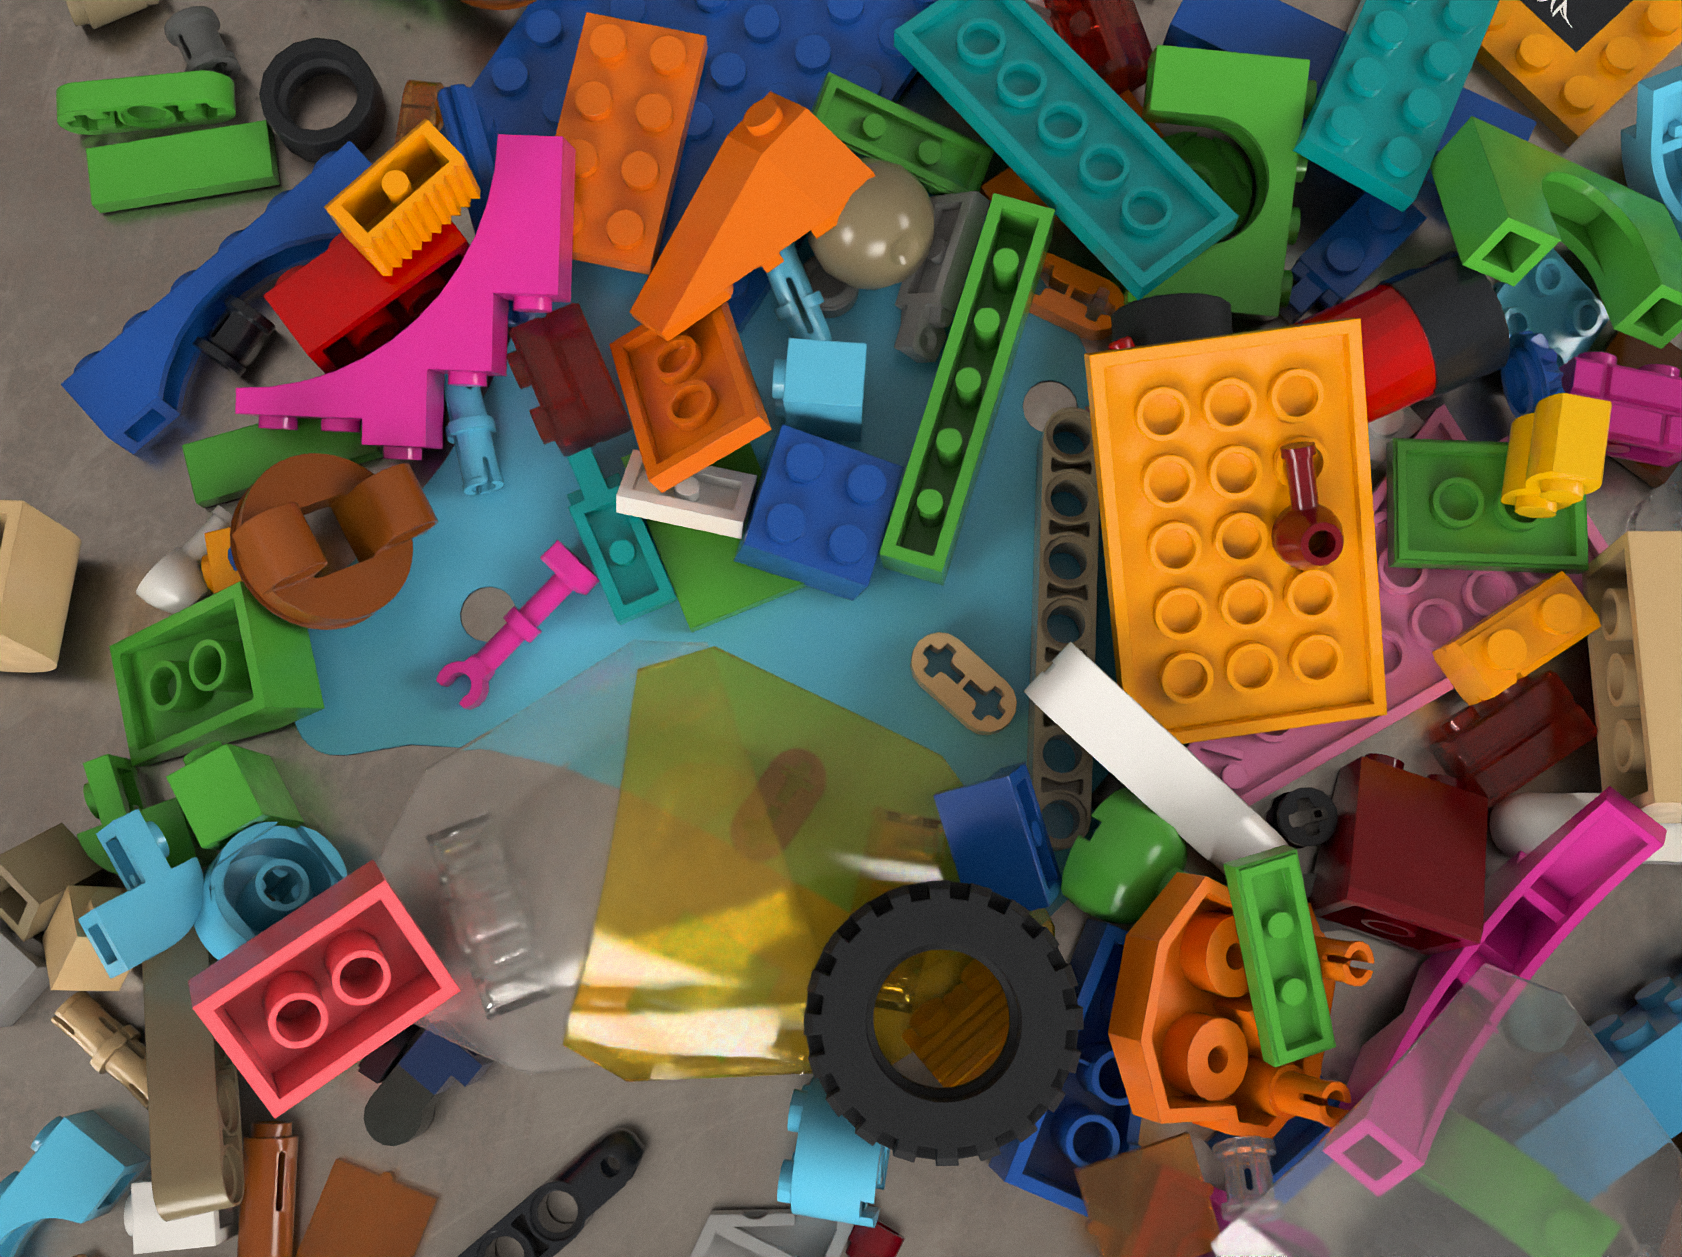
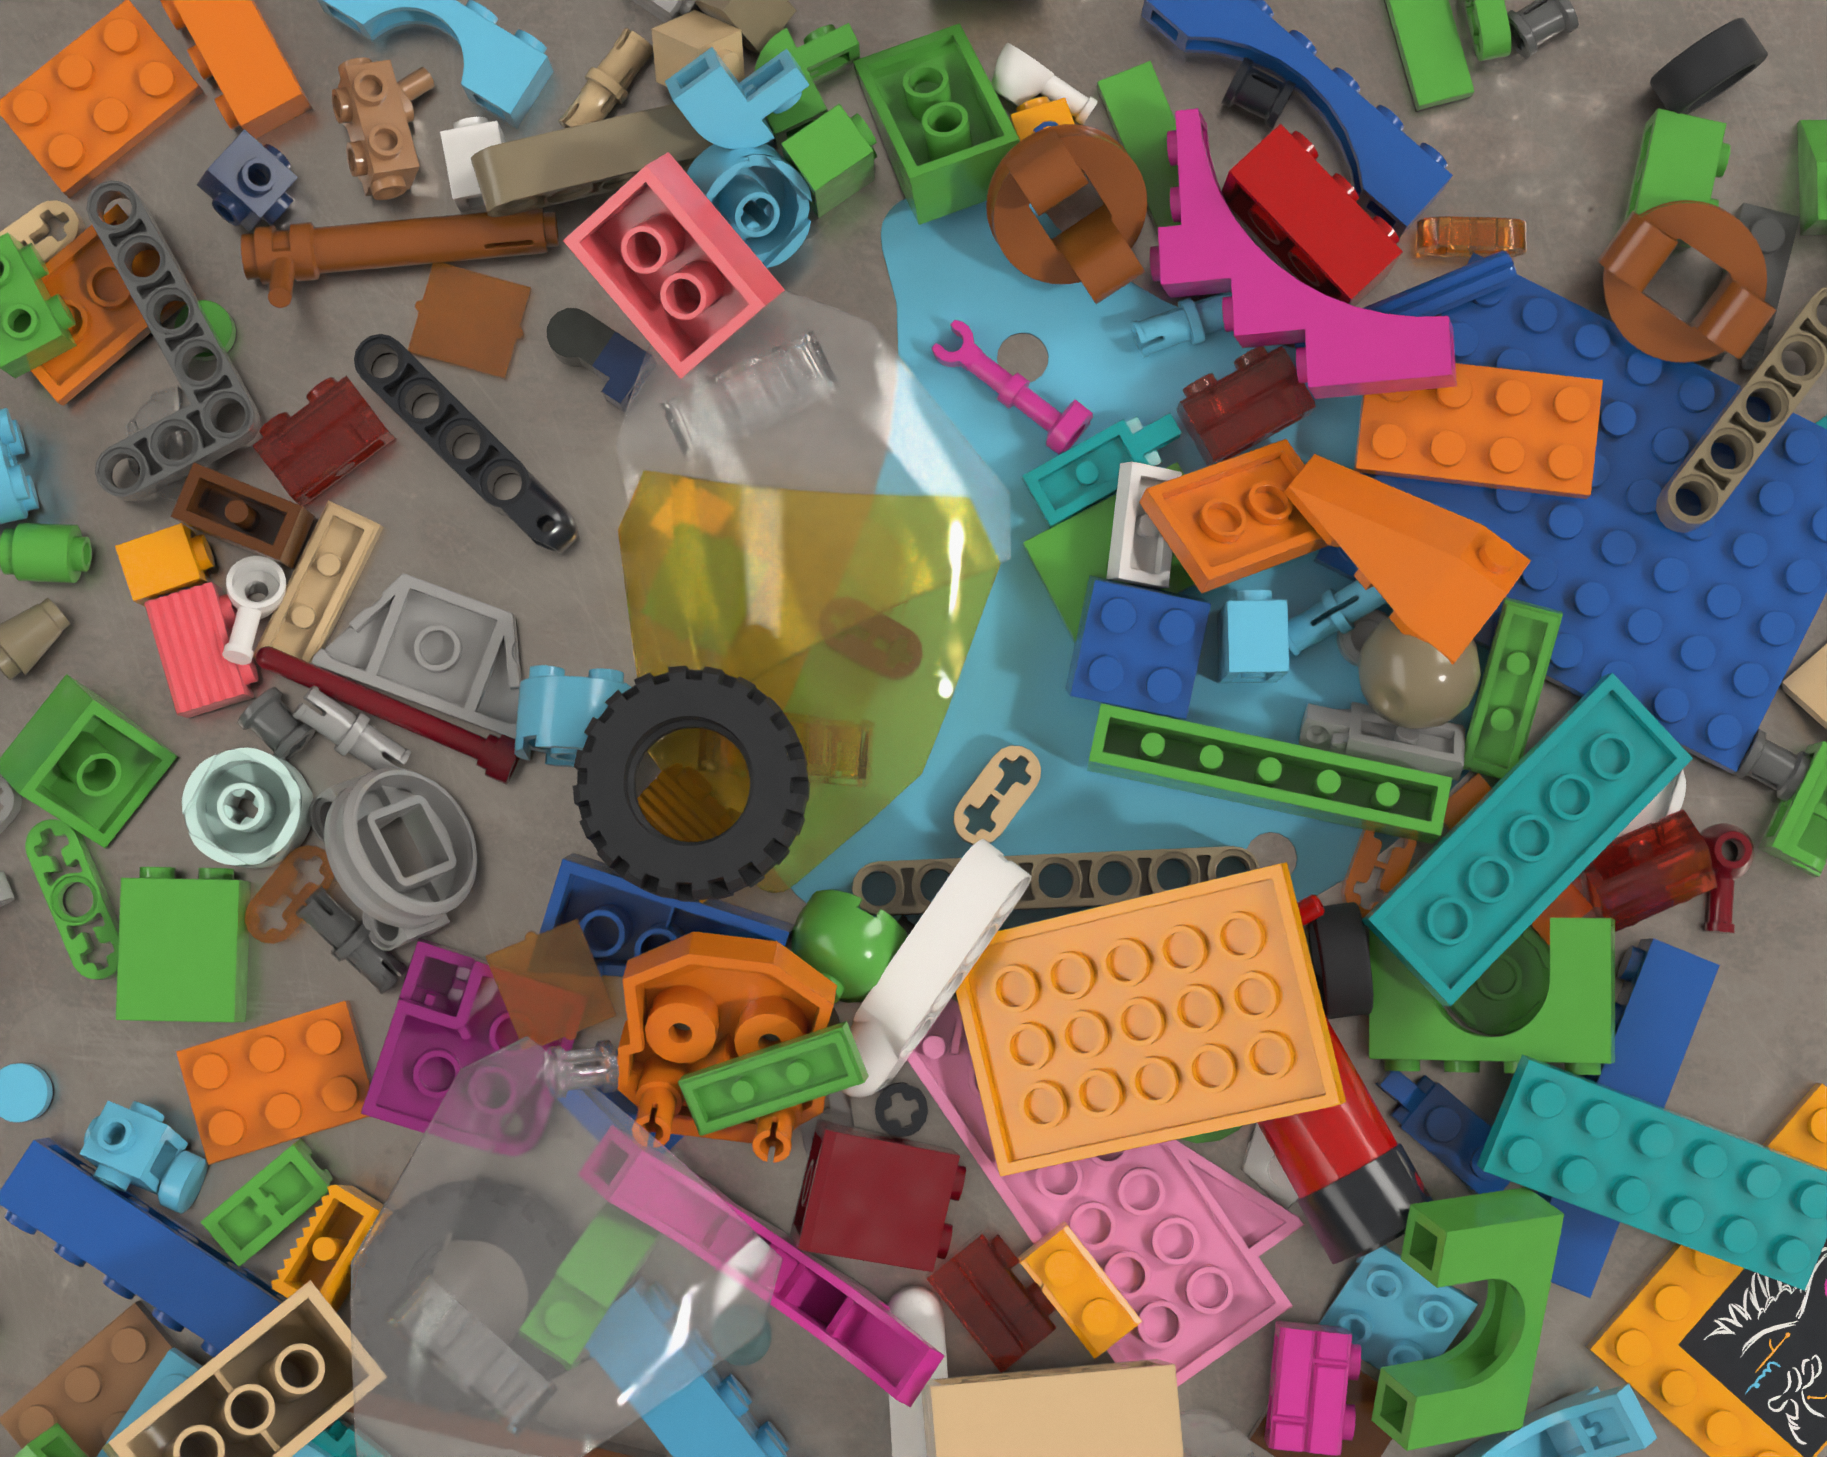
camera: 85 degrees right, 5 degrees up
black tyre [259,37,386,163] -> none
light orange brick [324,119,481,276] -> none
black tile [358,1017,430,1084] -> none
blue panel [933,762,1062,911] -> none
dark red bar [1271,442,1344,570] -> none
bright green tile [1386,438,1589,574] -> none
blue gear [1501,330,1565,419] -> none
yellow brick [1501,393,1612,518] -> none

